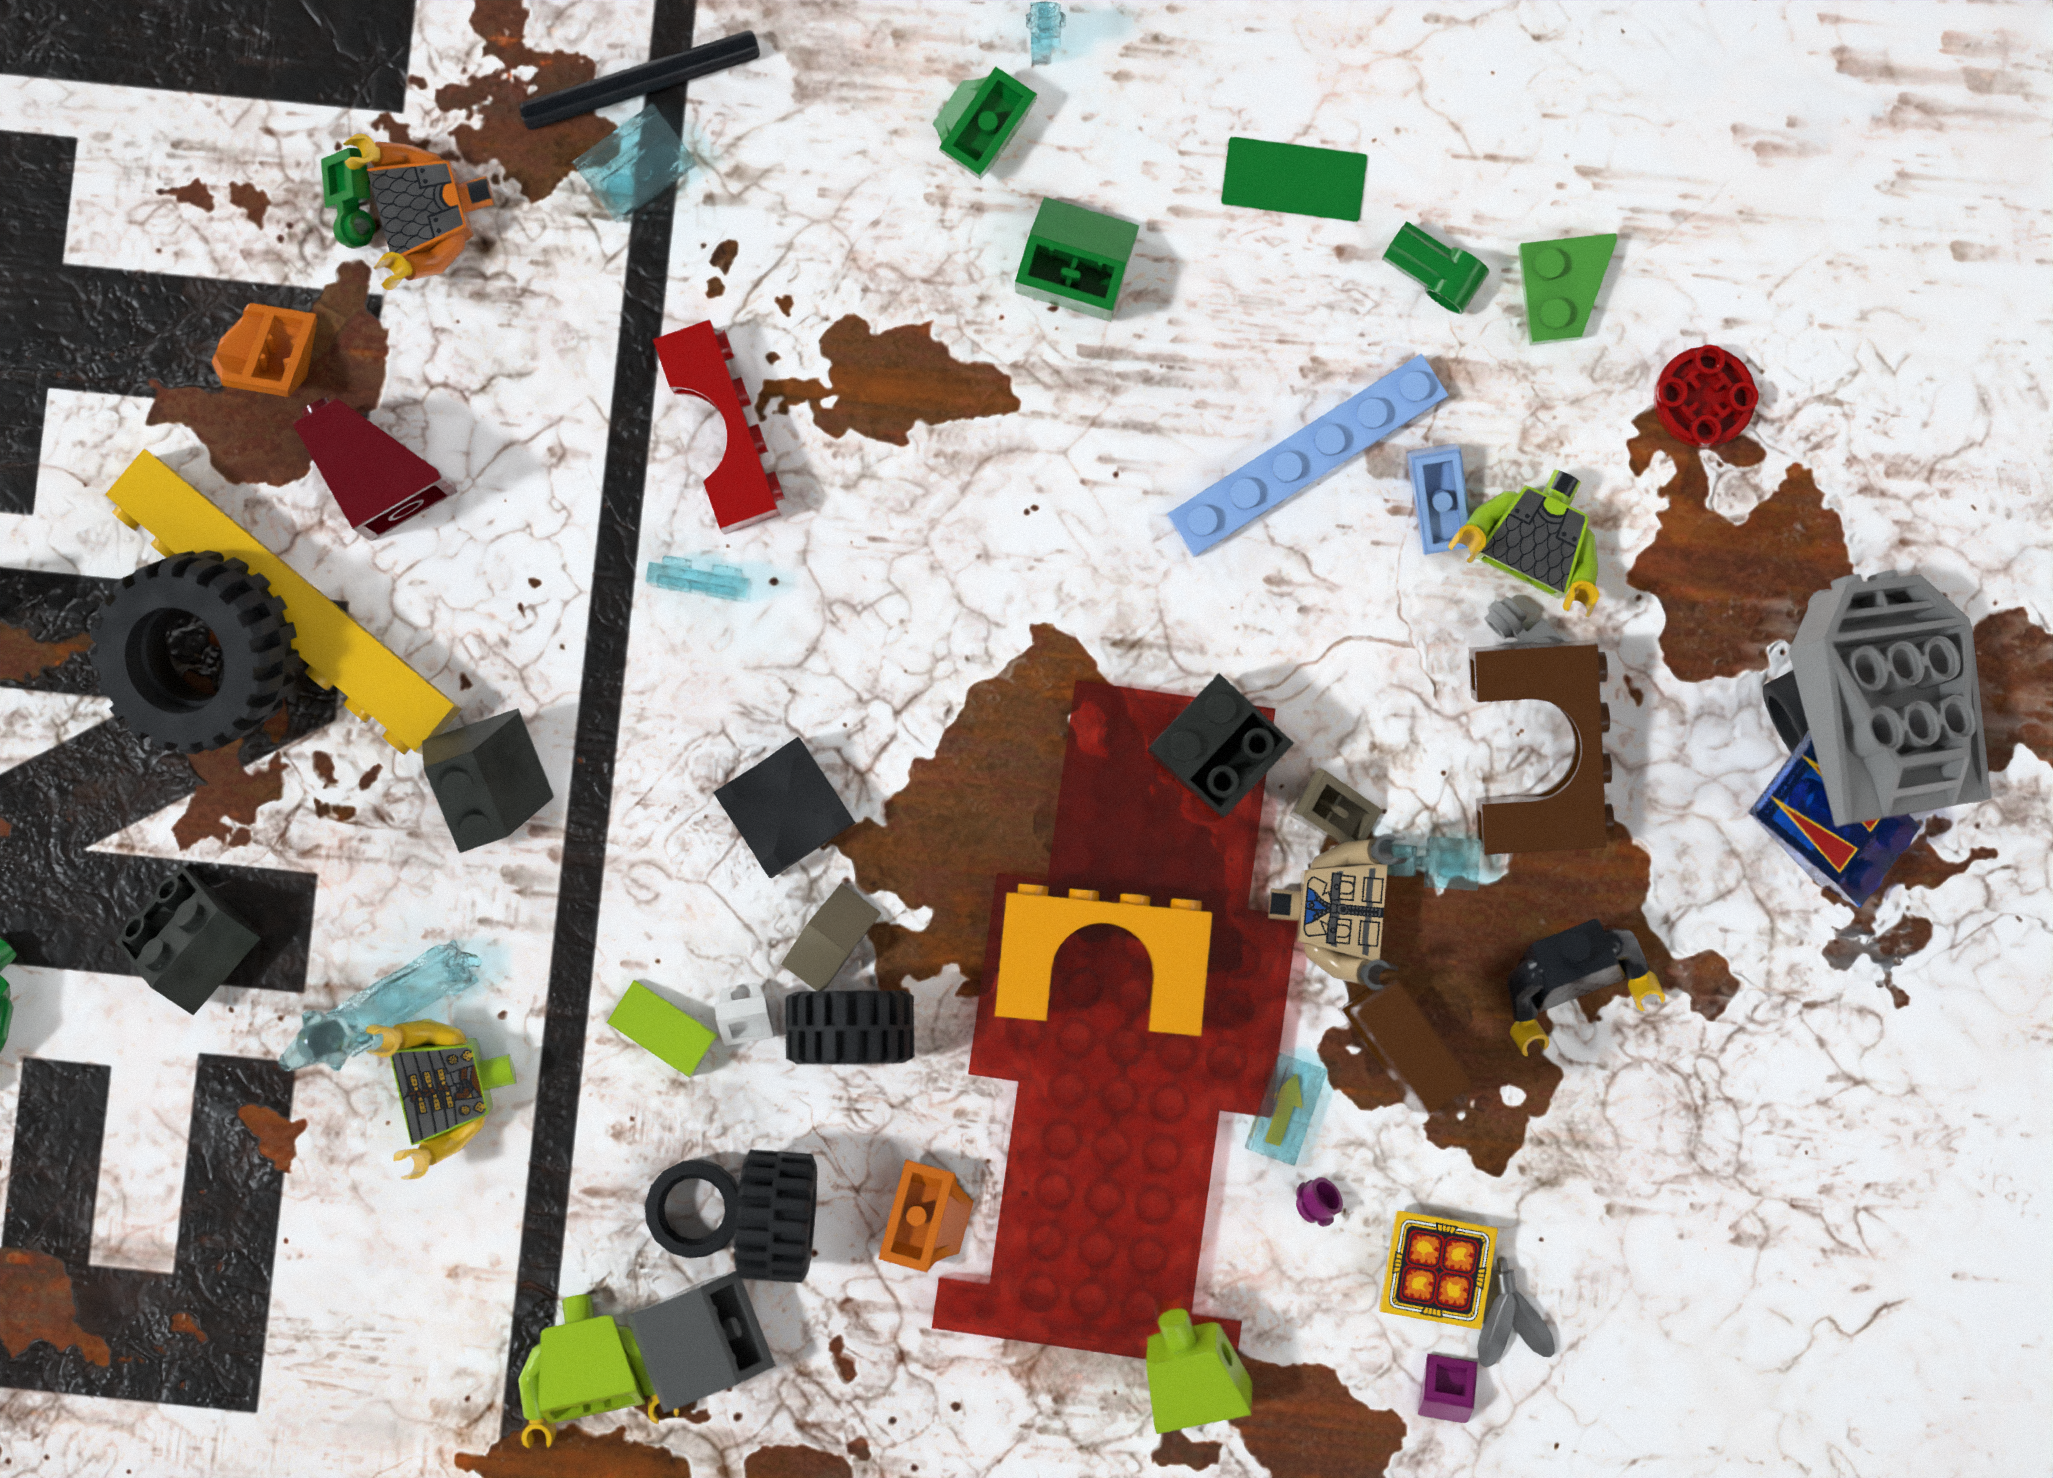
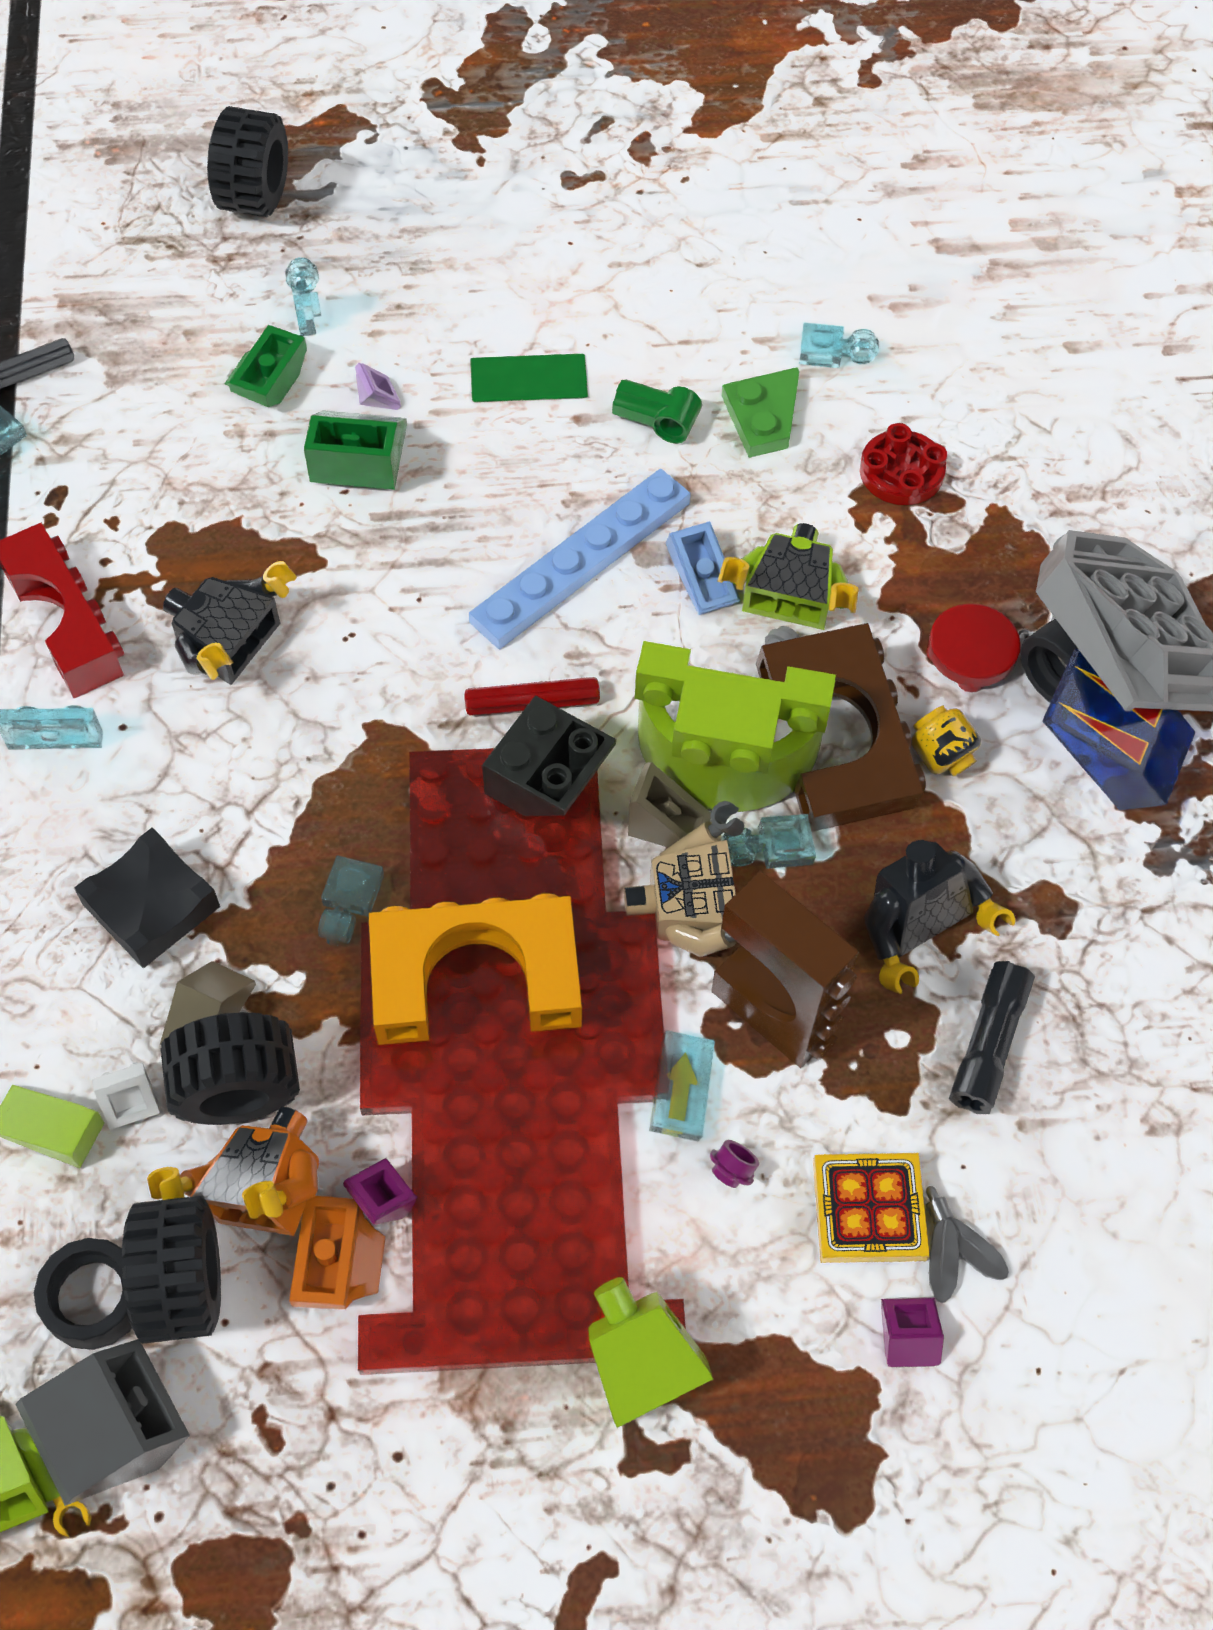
camera: 15 degrees left, 25 degrees down
none -> torso [147,1107,319,1236]
none -> torso [163,561,297,685]
none -> clear light blue plate [318,855,384,946]
none -> magenta slope [343,1158,417,1225]
none -> lavender slope [355,362,401,410]
none -> red axle [464,677,600,715]
none -> lime piece [635,641,836,812]
none -> clear light blue plate [799,322,879,368]
none -> yellow head [912,705,981,777]
none -> red tile [926,603,1021,692]
none -> black axle [949,961,1035,1114]

